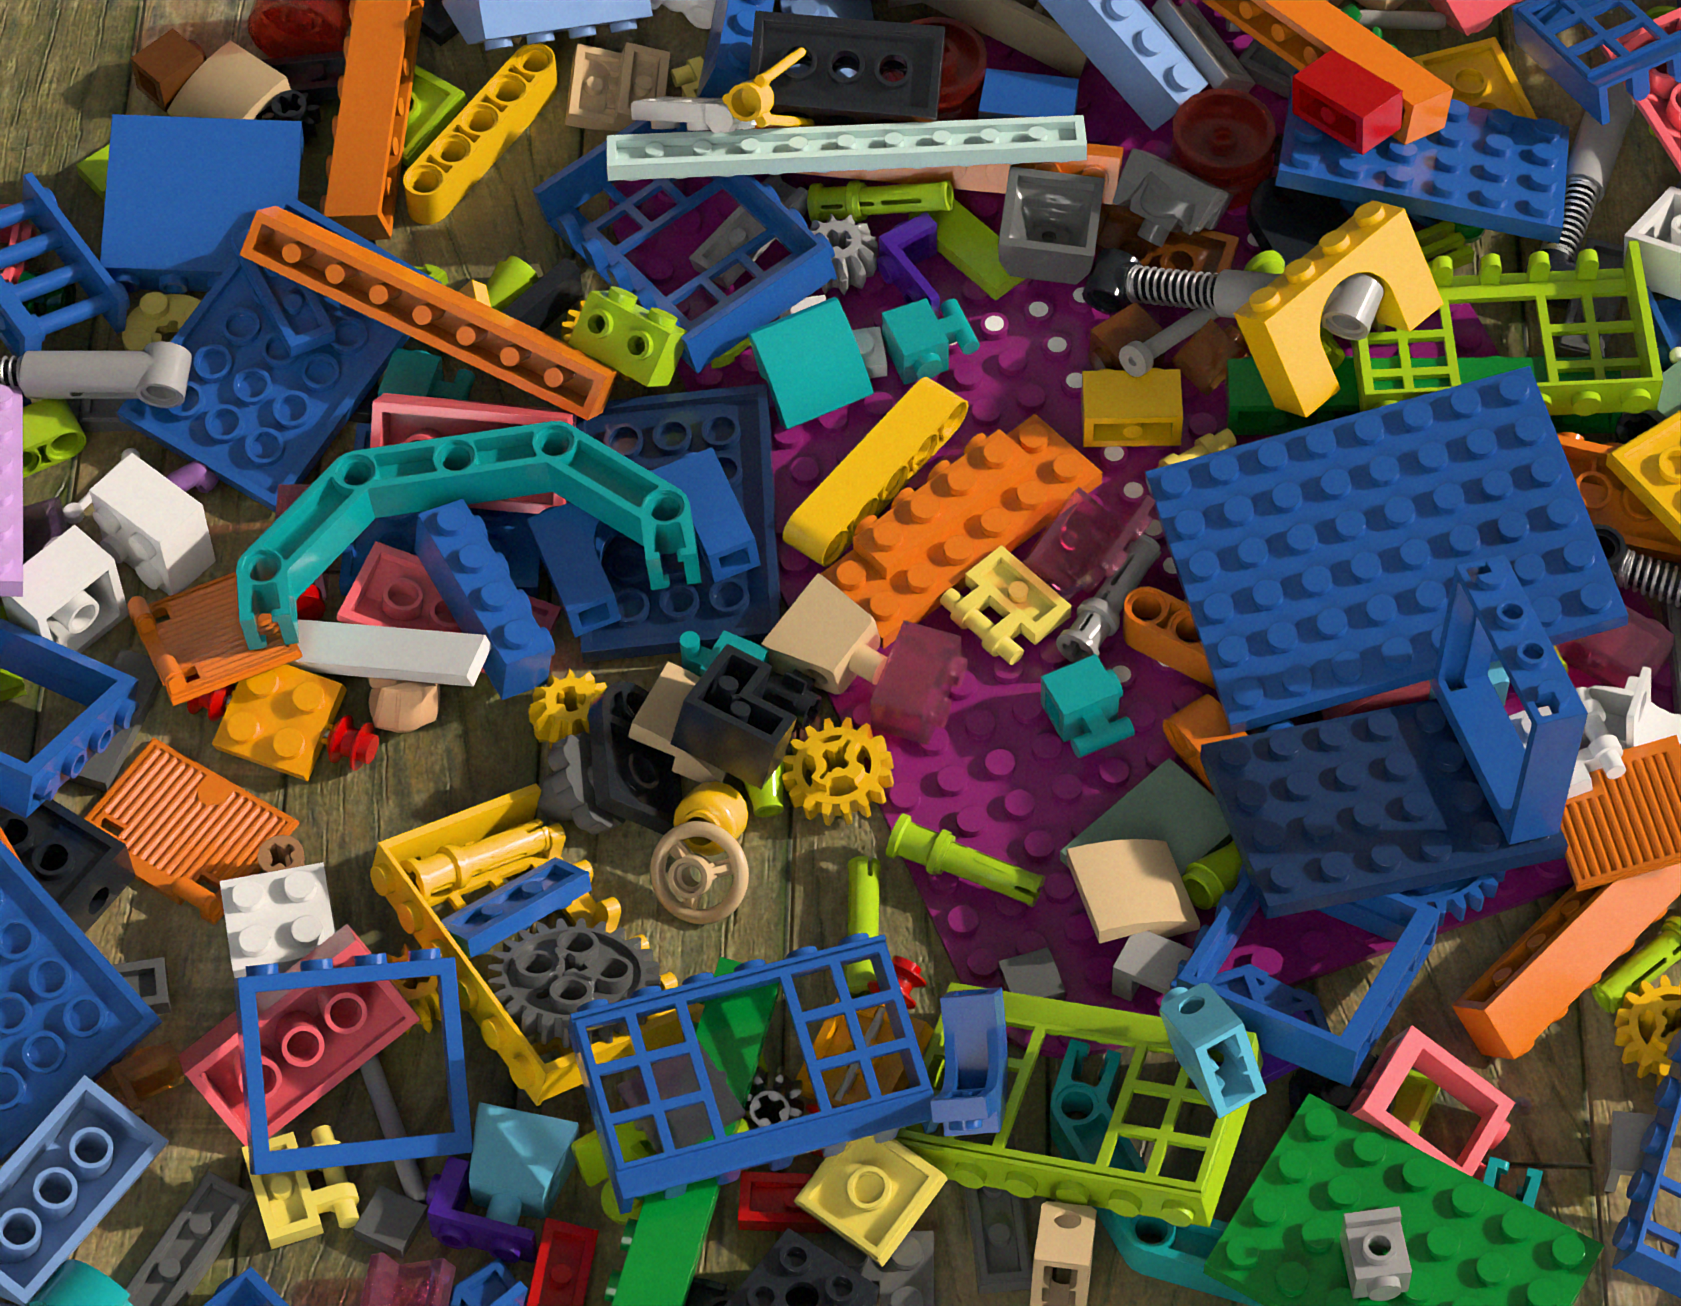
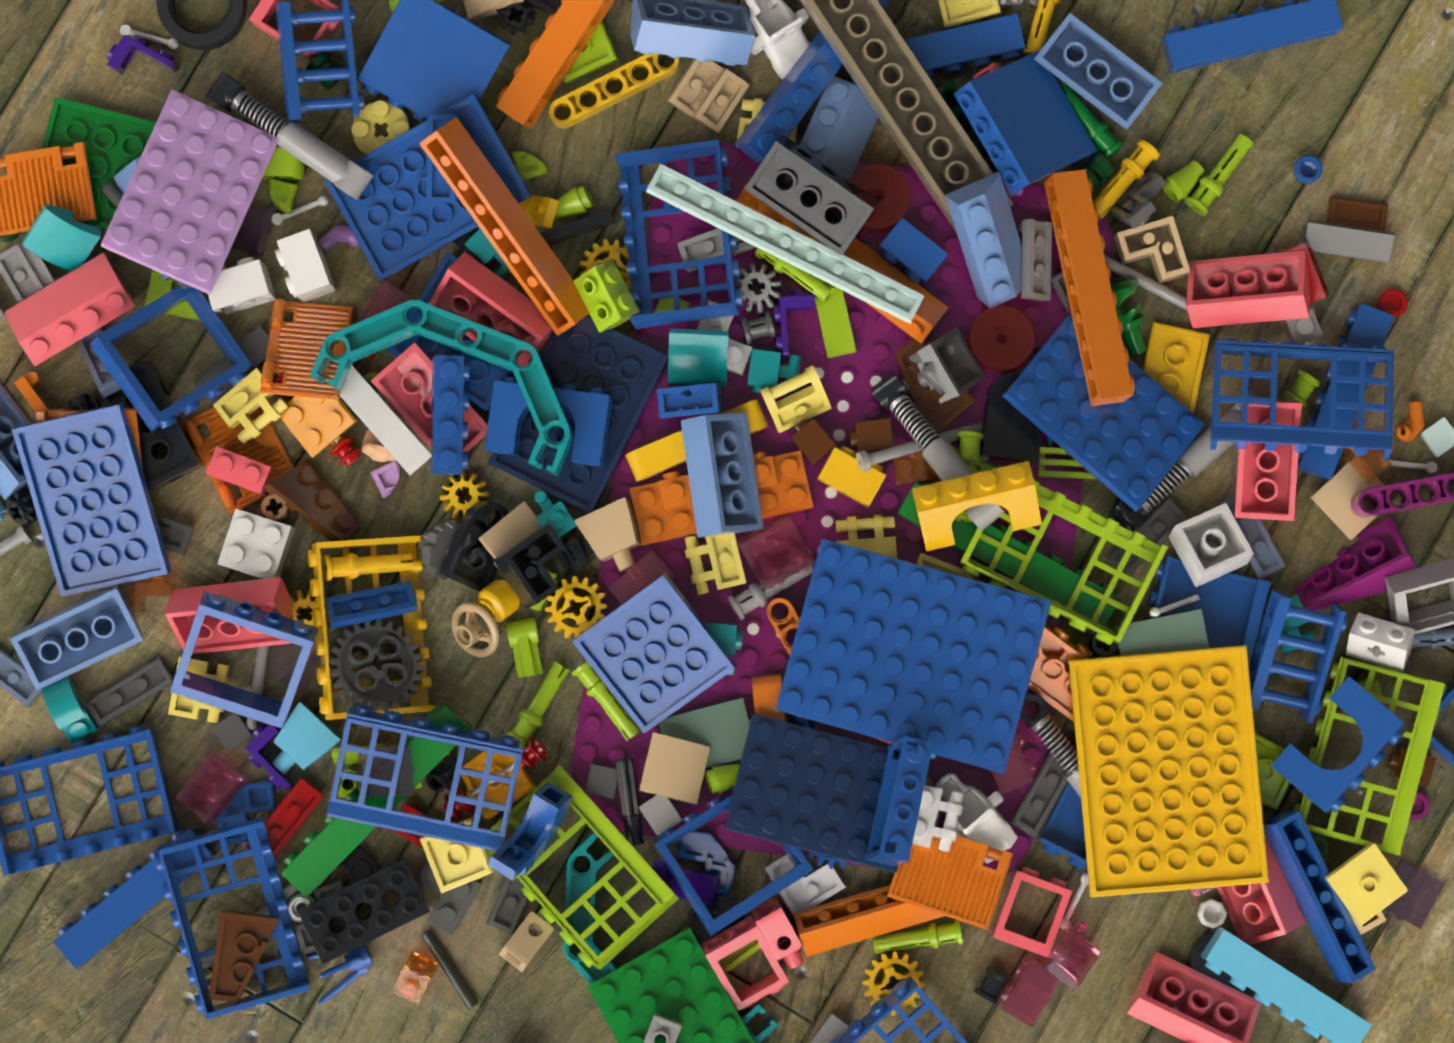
camera: 35 degrees right, 30 degrees up
white hinge [631,96,757,133] -> none
yellow plant [722,47,814,128] -> none
dark grey brick [998,166,1105,285] -> none
medium azure torso [1159,983,1267,1119] -> none
red brick [1292,49,1403,155] -> none
none -> coral brick [206,446,276,496]
none -> light yellow plate [213,368,289,444]
none -> reddish brown wing [263,459,361,541]
none -> piece [265,642,319,690]
none -> lime tile [269,178,298,214]
none -> lavender tile [370,460,400,499]
none -> lime piece [506,617,543,678]
none -> plate [572,573,737,734]
none -> black axle [616,757,644,846]
none -> blue window [657,382,725,418]
none -> medium blue slope [681,413,764,538]
none -> dark grey bush [741,312,776,345]
none -> coral torso [751,897,804,969]
none -> light yellow plate [760,365,832,433]
none -> white plate [765,854,845,915]
none -> reddish brown brick [791,418,836,466]

